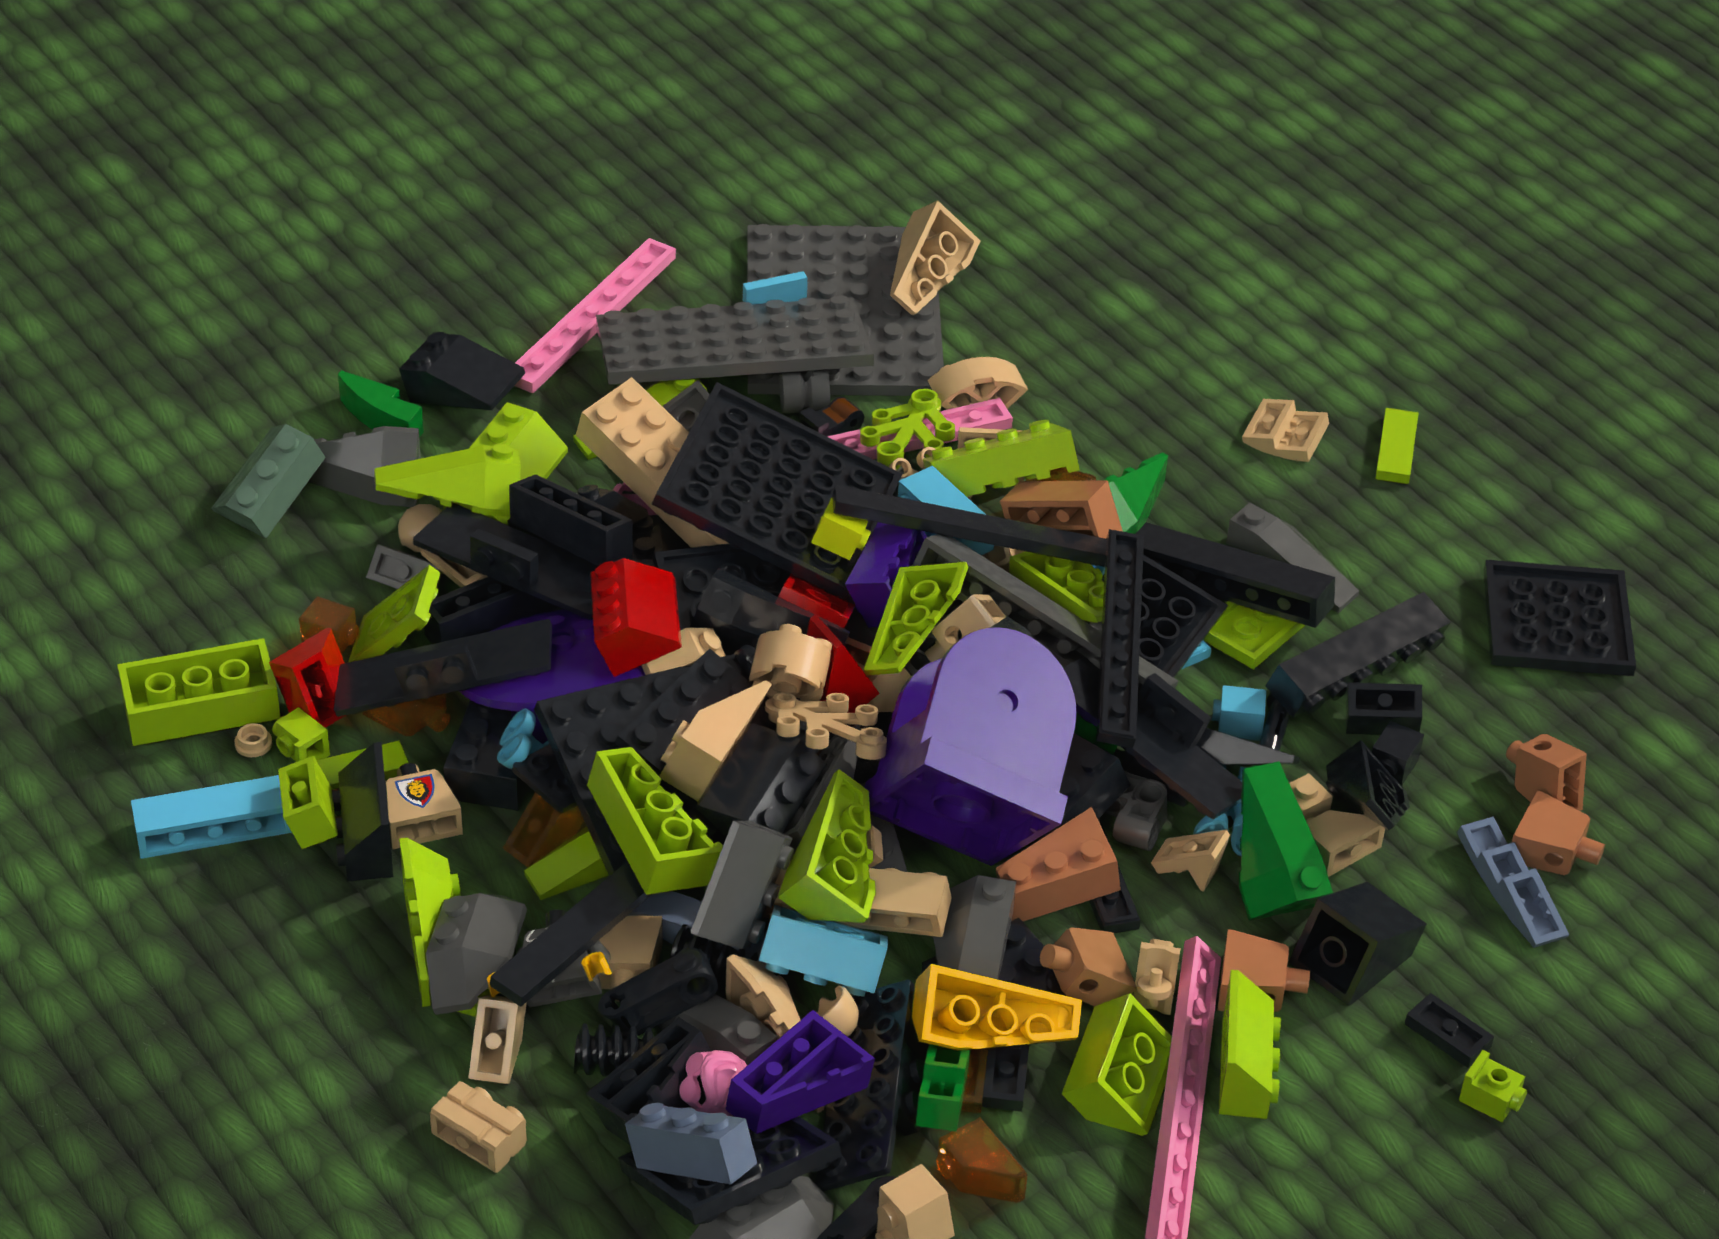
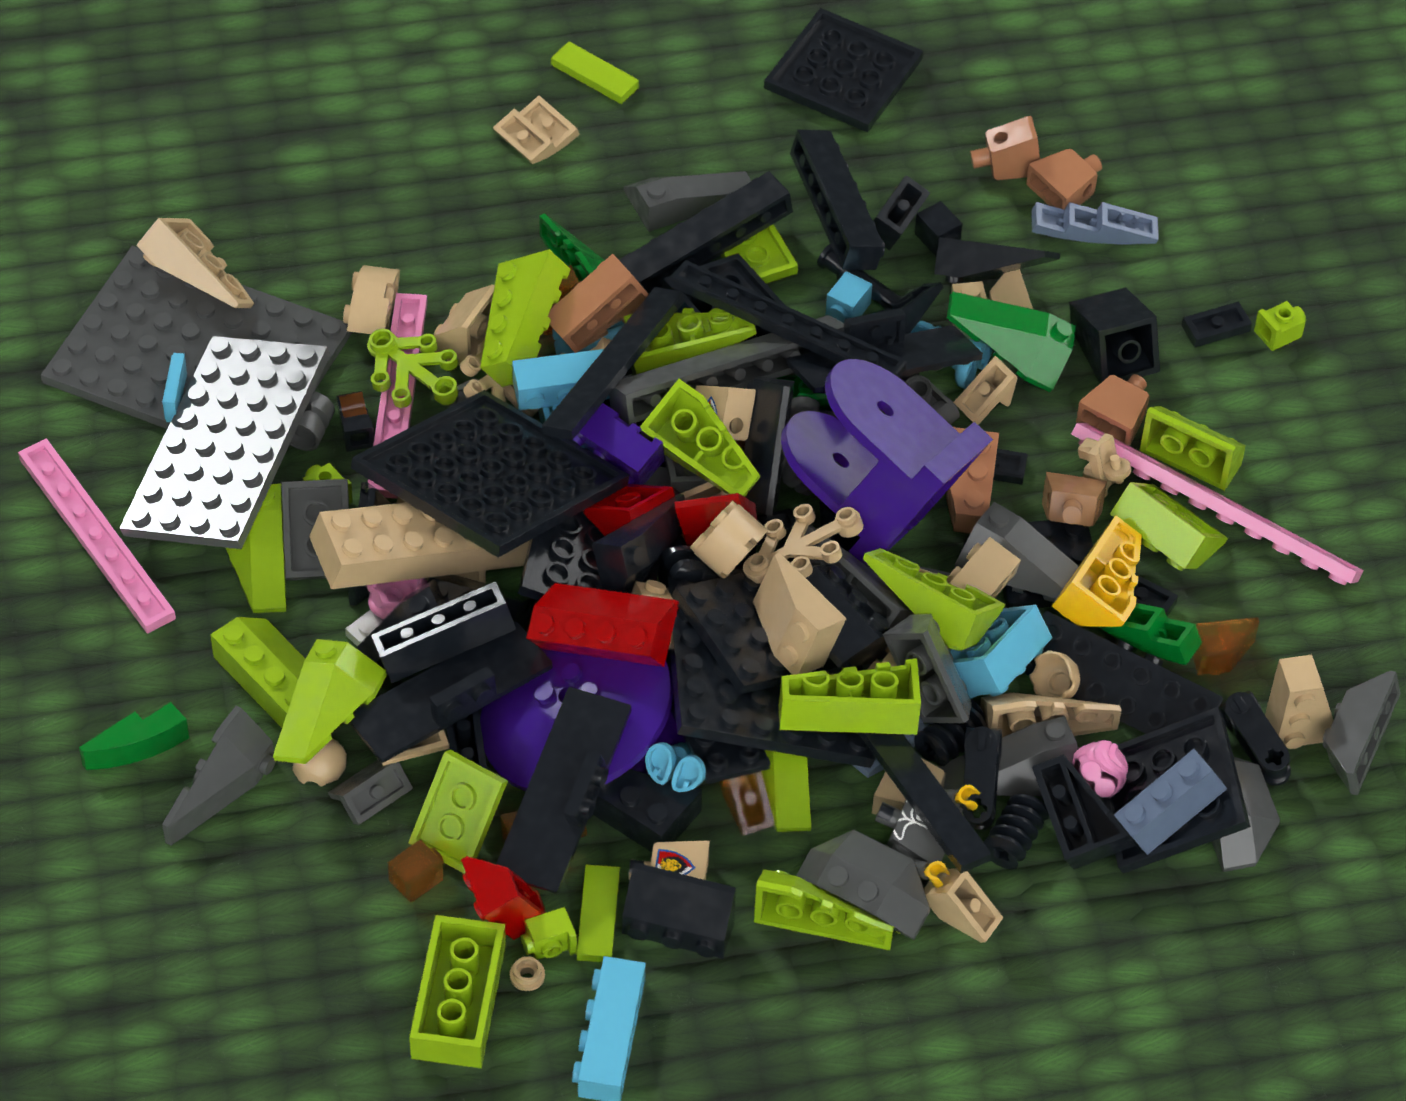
camera: 65 degrees left, 10 degrees up
sand green slope [211,424,326,539] -> none
lime brick [278,755,338,849] -> none
black slope [399,332,525,411] -> none
tan brick [430,1081,527,1173] -> none
dark purple wedge [725,1010,875,1134] -> none
neon yellow brick [811,497,871,561] -> none

